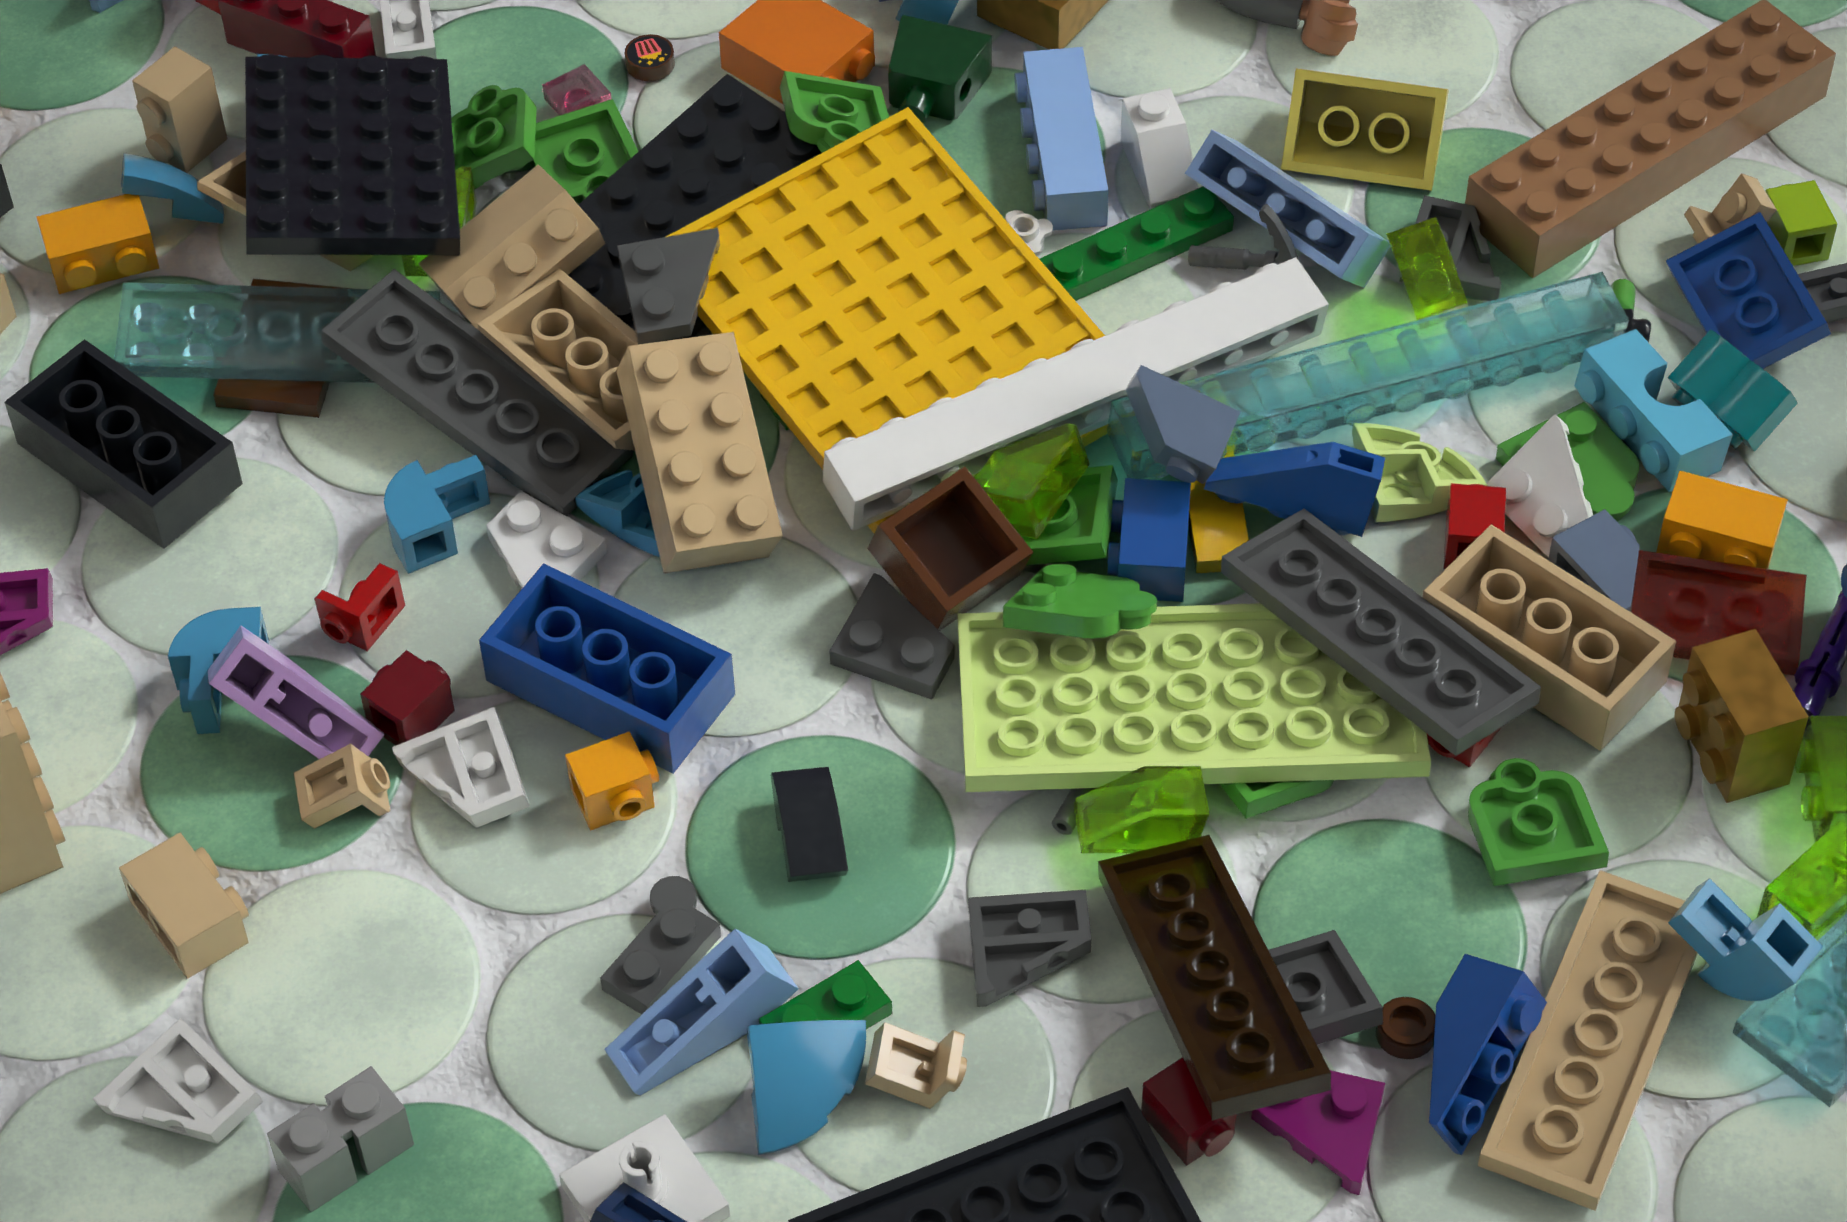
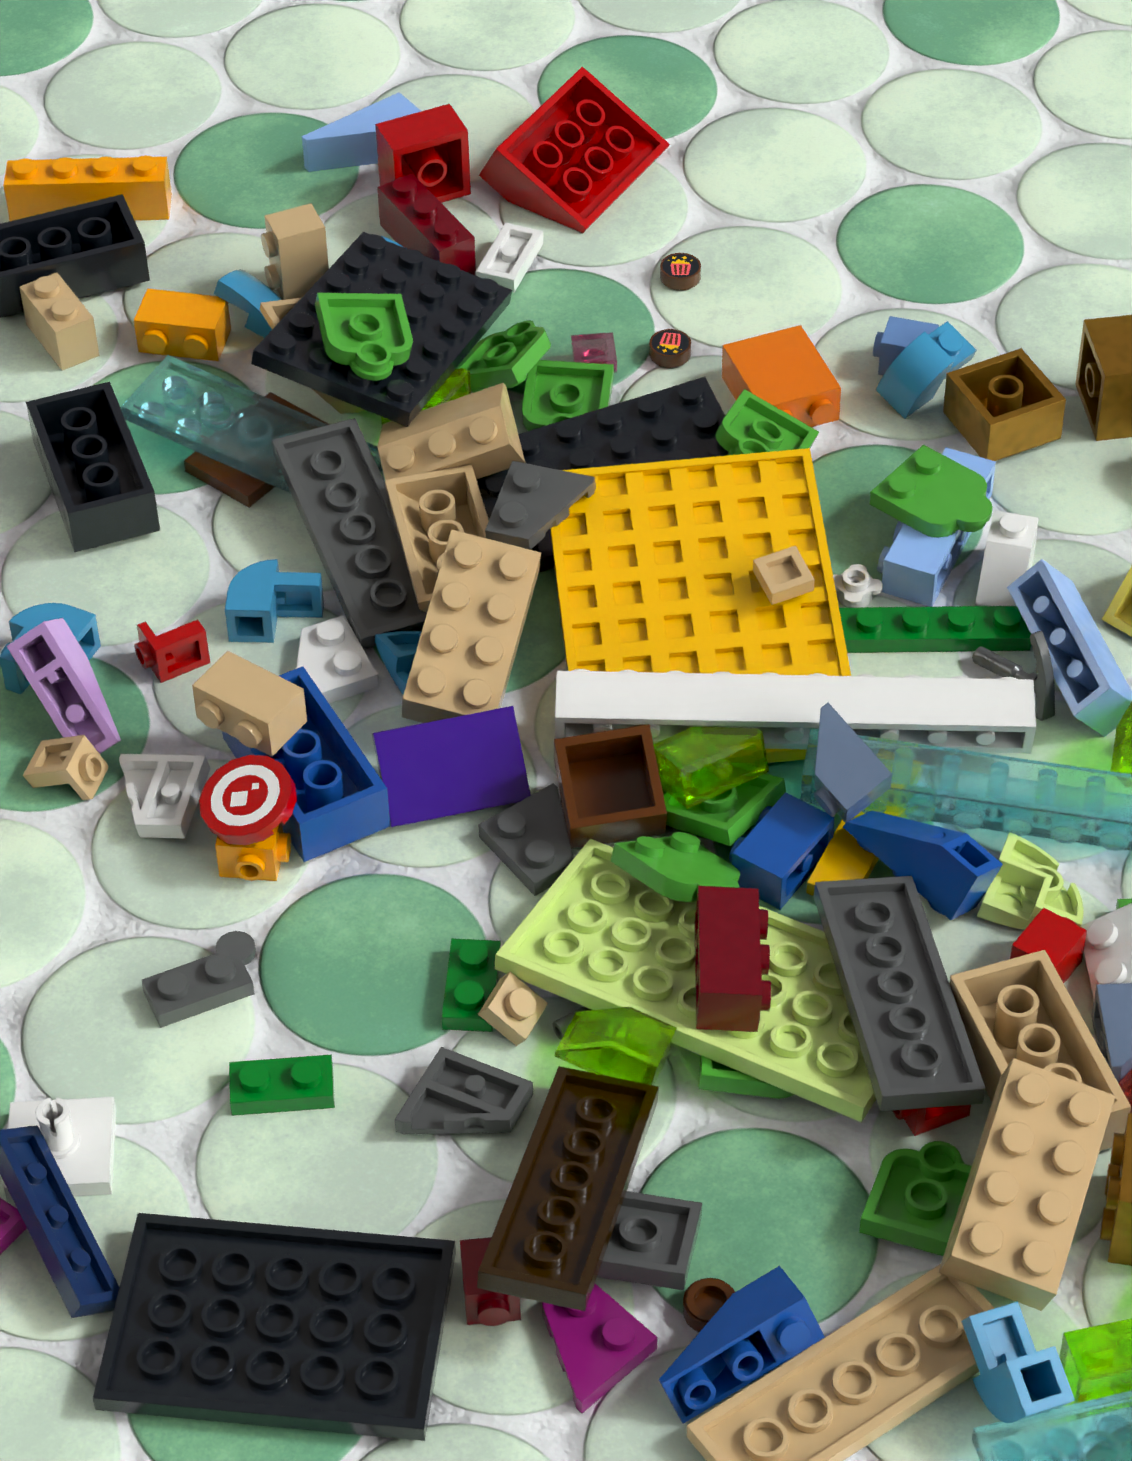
camera: 30 degrees right, 5 degrees down
dark red brick [360,650,455,745] -> none
light blue slope [604,929,799,1096] -> none
dark azure brick [747,1020,866,1155] -> none
black slope [770,767,848,882] -> none
tan bracket [865,1022,967,1109] -> none
dark green torso [888,15,992,125] -> none
none -> tan brick [192,651,307,756]
none -> red tile [199,755,297,846]
none -> bright green plate [315,293,413,381]
none -> dark purple tile [372,706,531,827]
none -> green plate [442,938,501,1032]
none -> tan plate [478,972,548,1046]
none -> dark red brick [694,886,771,1032]
none -> tan plate [753,545,815,605]
none -> bright green plate [870,445,992,538]
none -> tan brick [938,1058,1116,1311]

